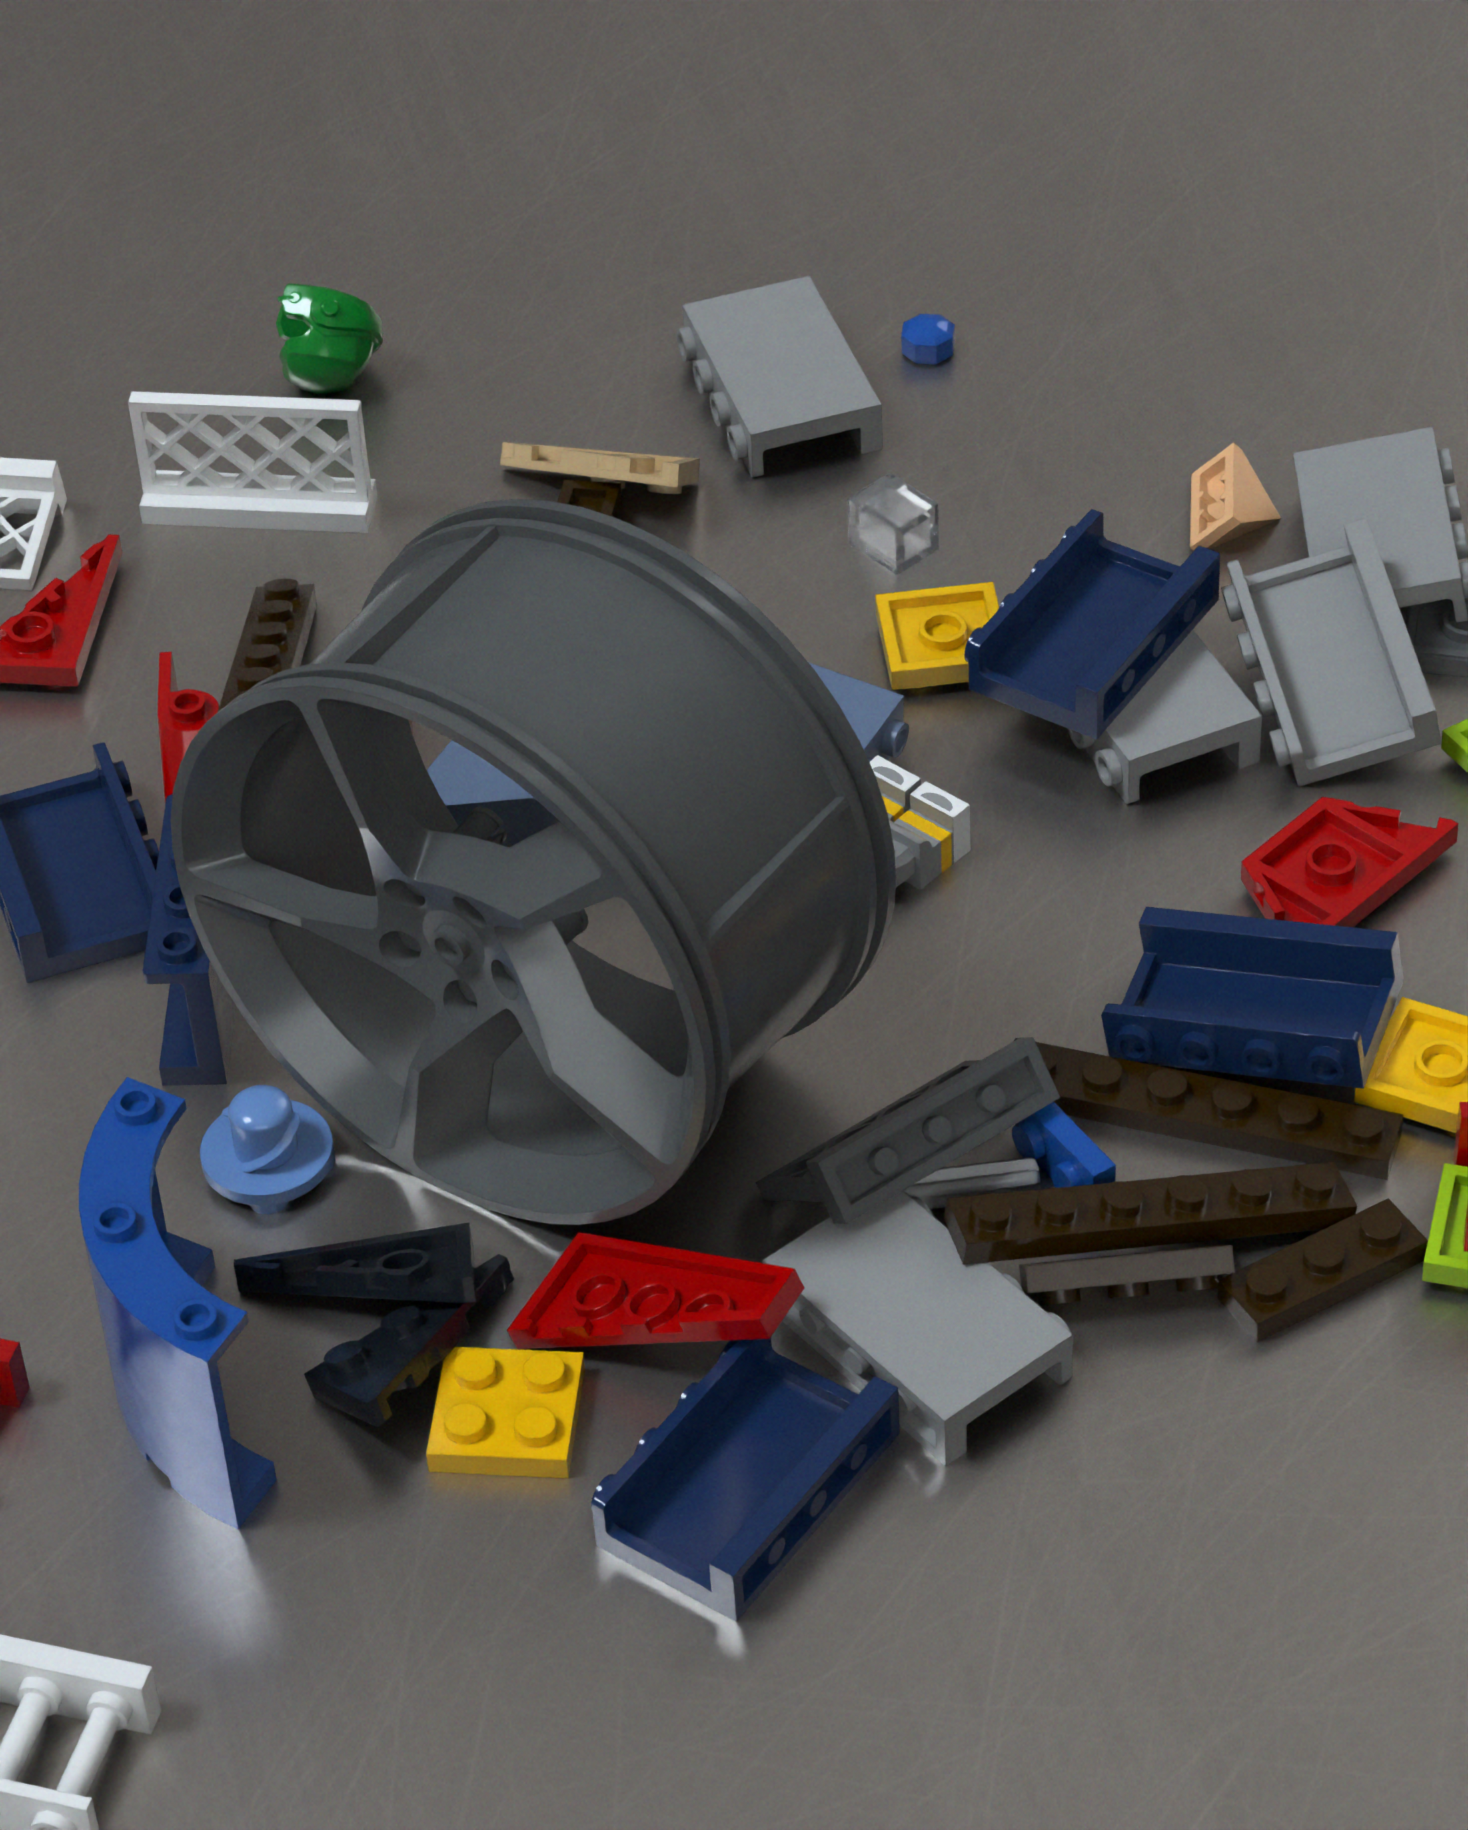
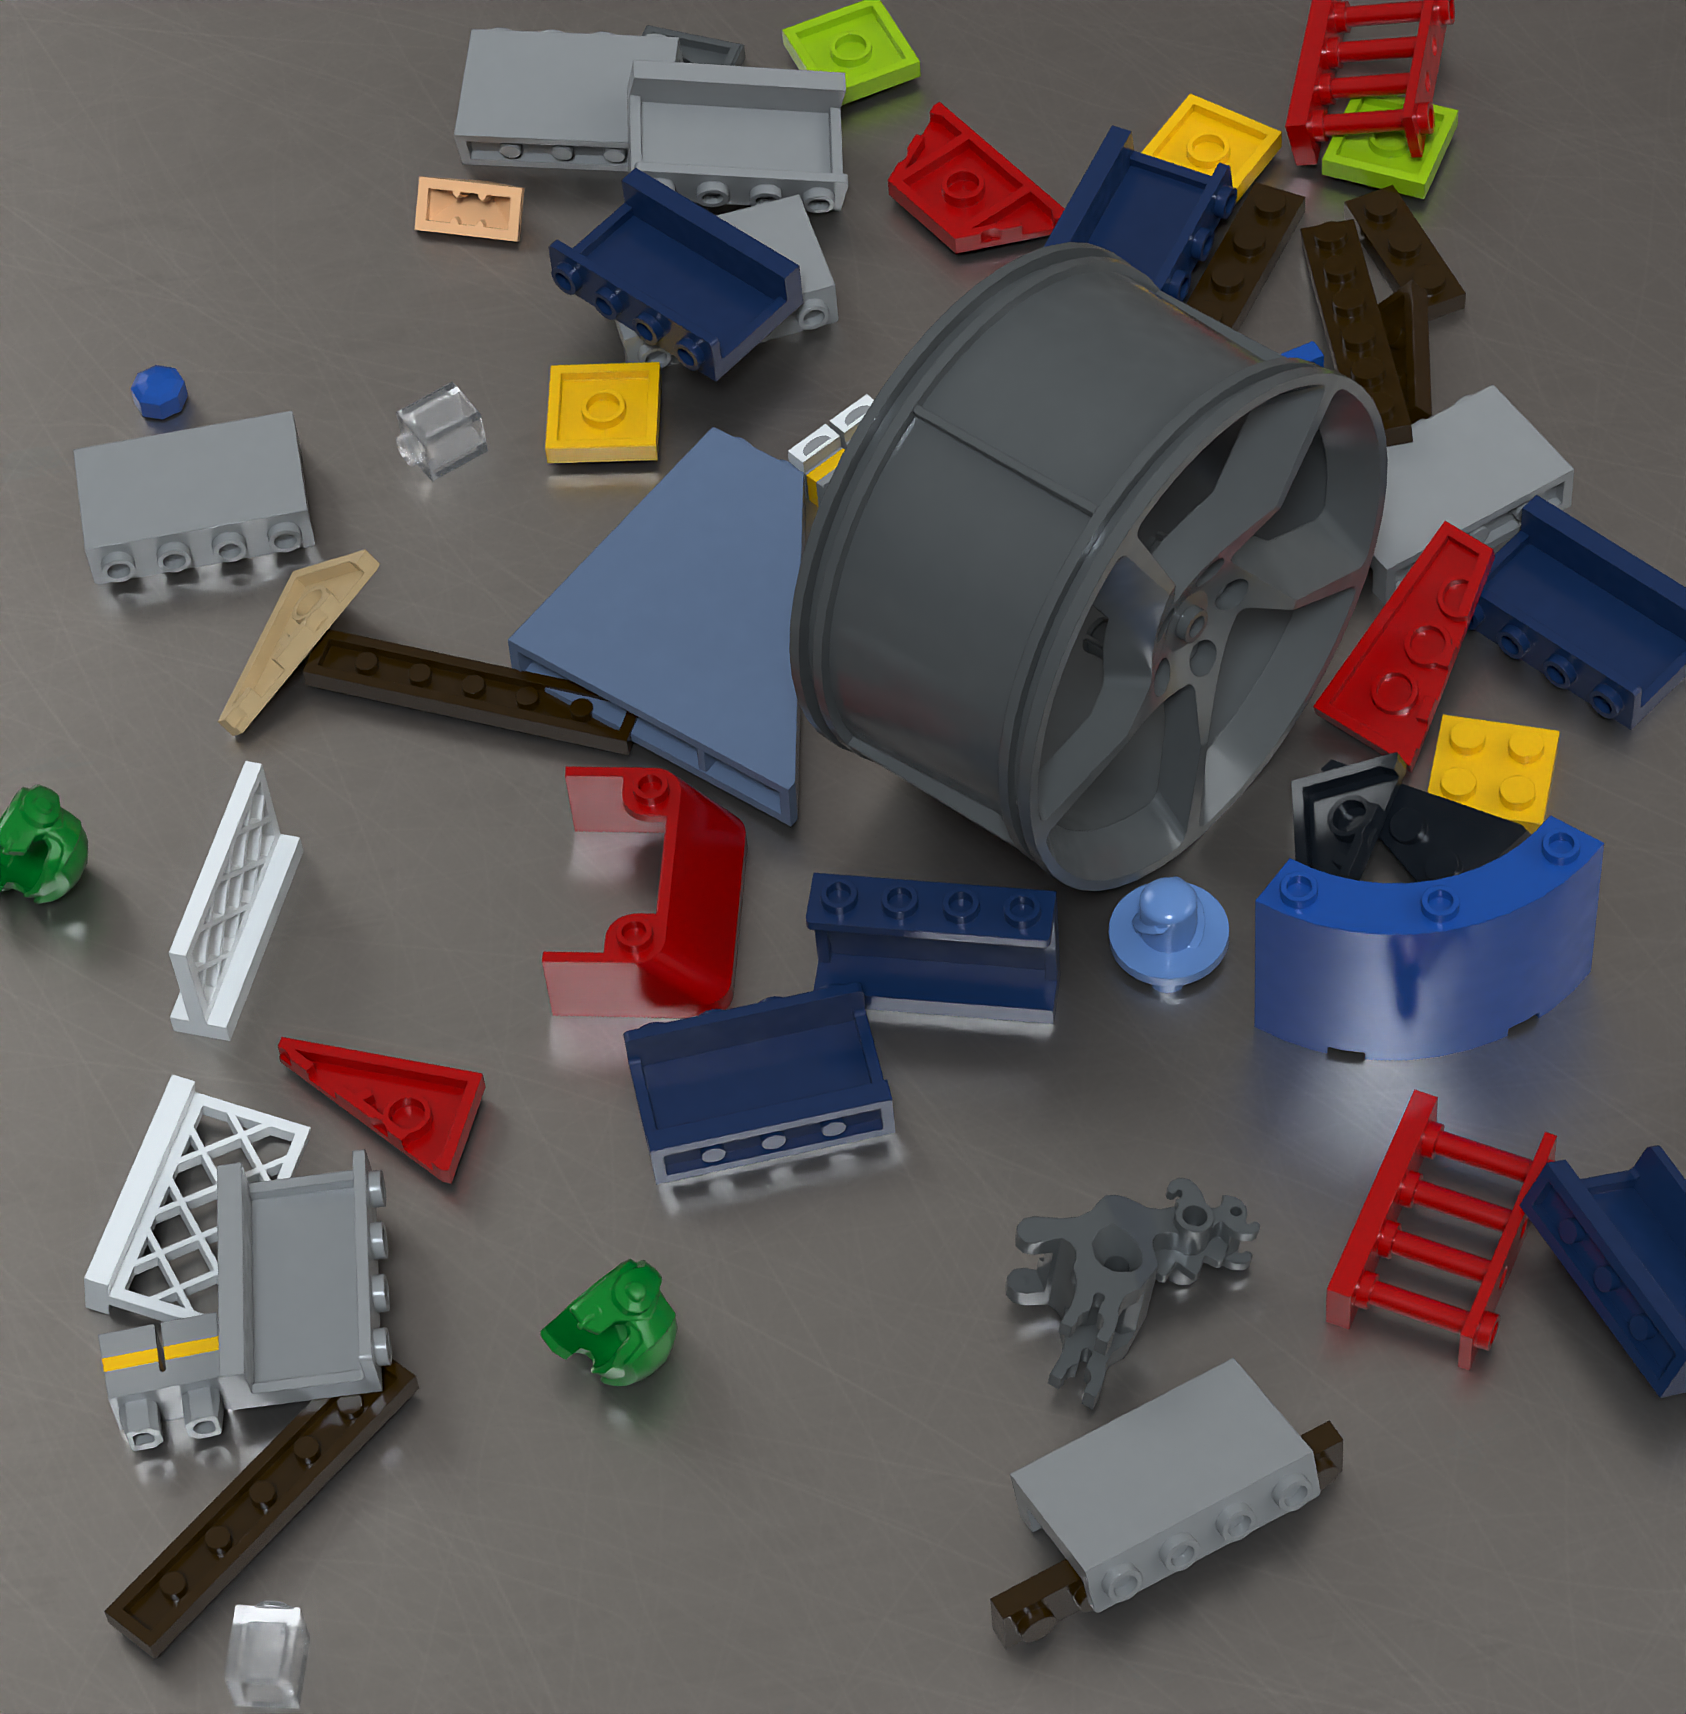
camera: 80 degrees left, 10 degrees up
dark brown plate [218,578,317,711] -> none

